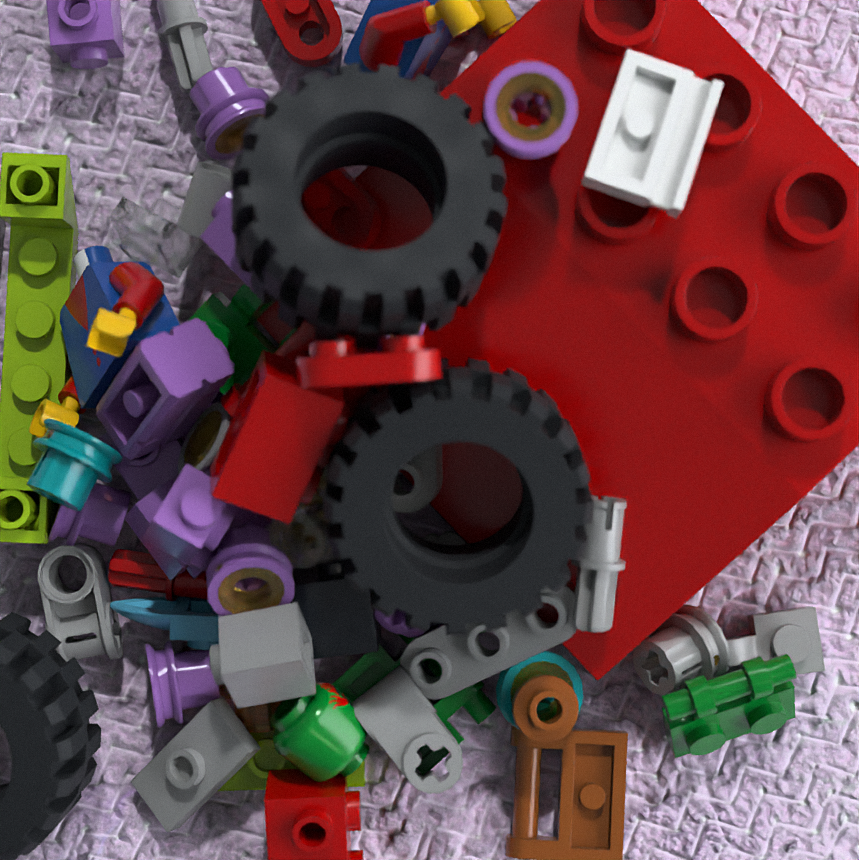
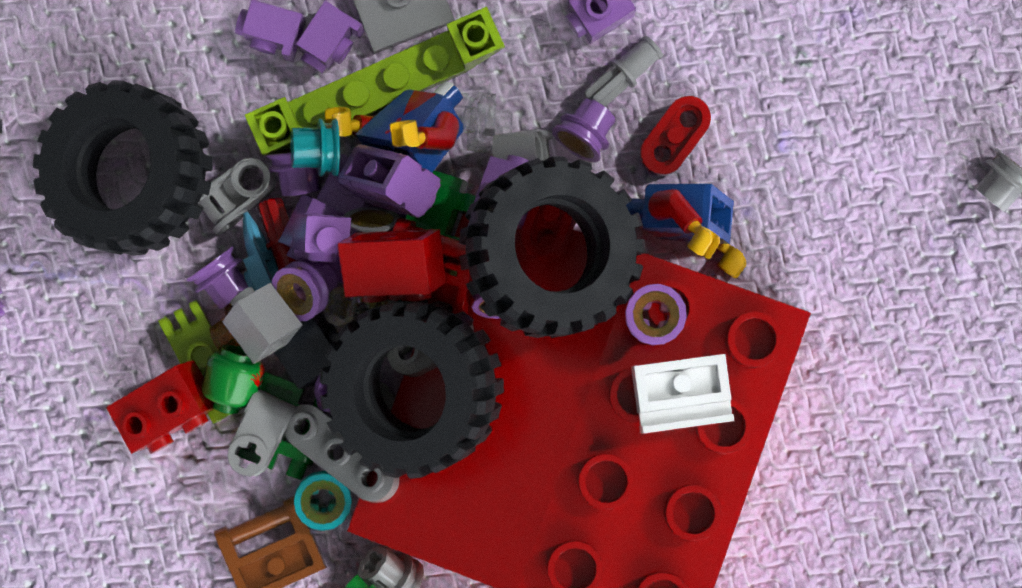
camera: 65 degrees right, 0 degrees up
light grey plate [130,697,261,833] -> none
red plate [296,335,442,387] -> none
dark orange plate [512,675,579,742] -> none
light grey axle [571,495,627,633] -> none

